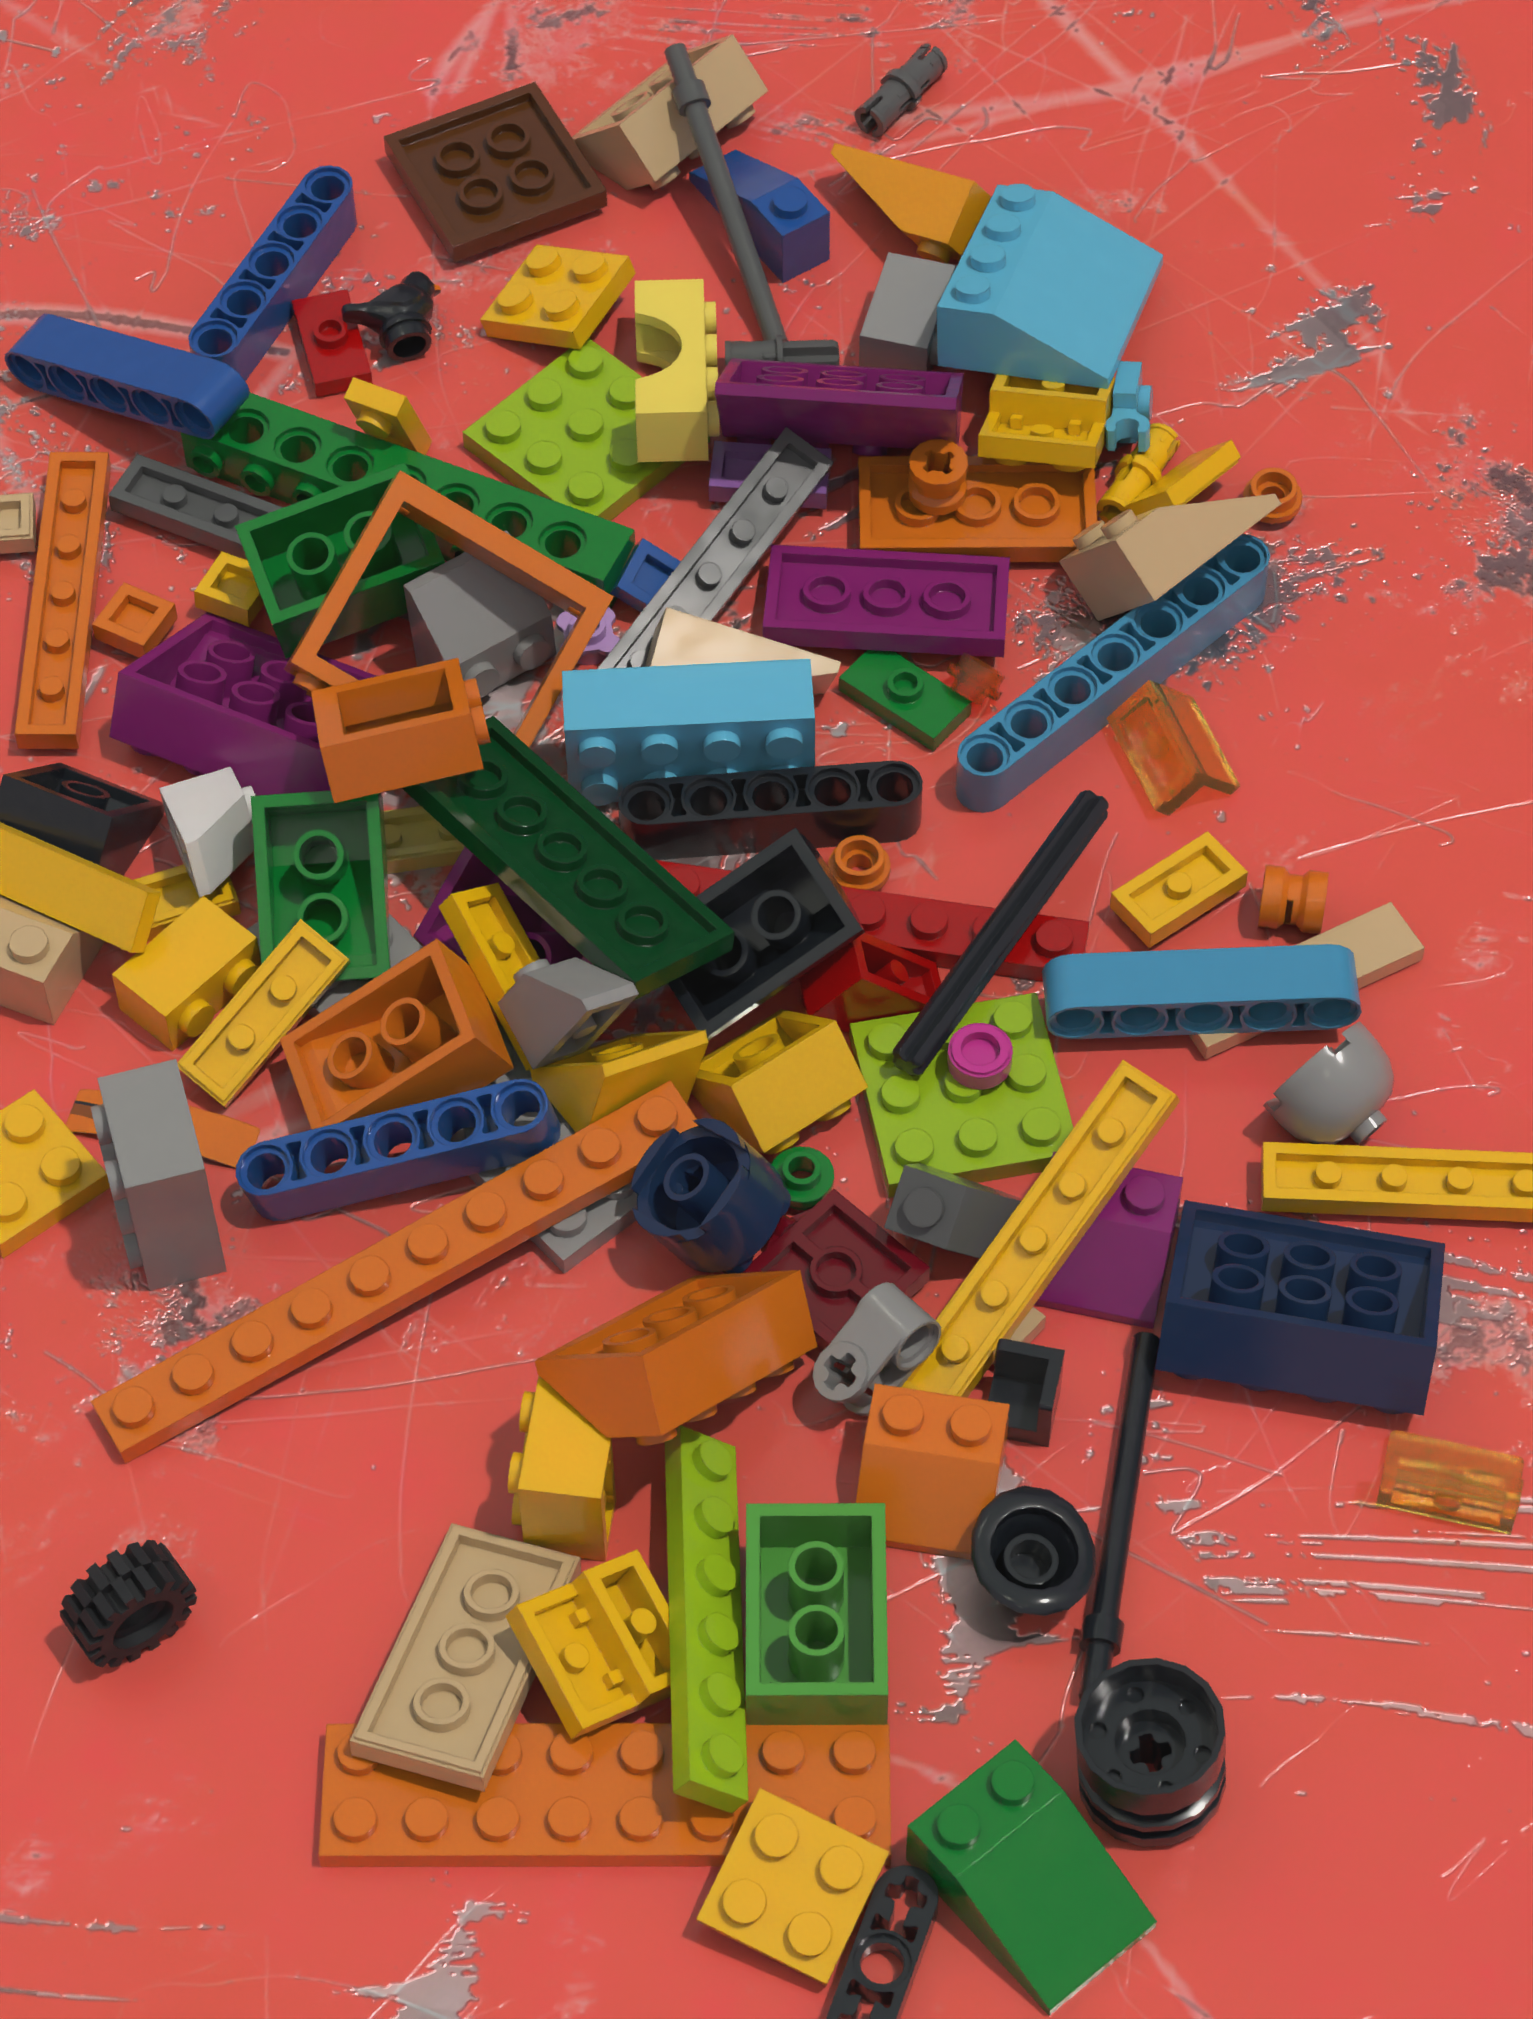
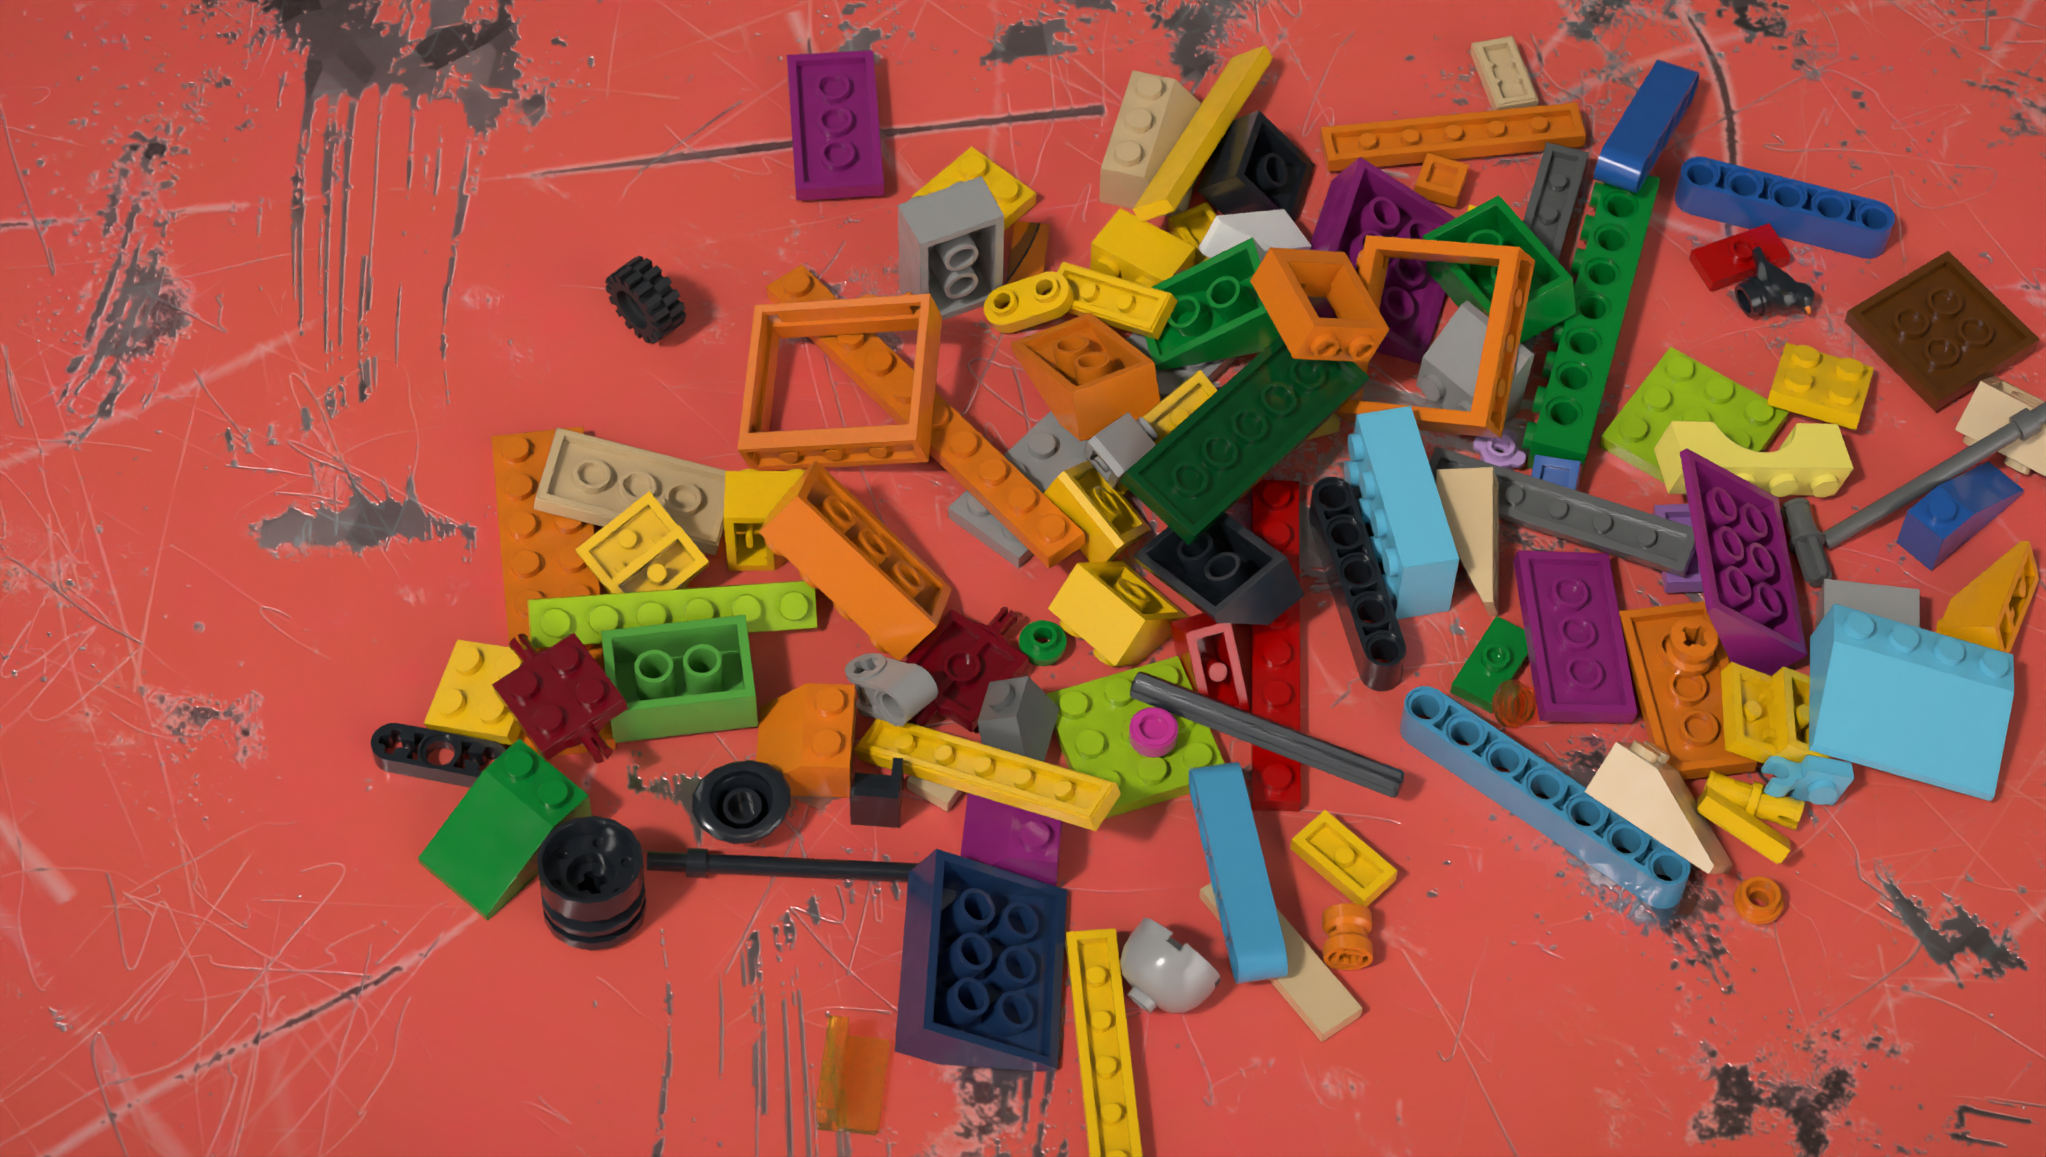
camera: 80 degrees right, 0 degrees up
blue beam [236,1079,561,1221] -> none
yellow plate [344,377,432,455] -> none
dark blue brick [631,1118,791,1274] -> none
orange plate [828,835,891,891] -> none
panel [1107,680,1240,816] -> none
none -> dark red plate [492,633,628,763]
none -> orange window [737,292,942,471]
none -> yellow plate [984,271,1074,333]

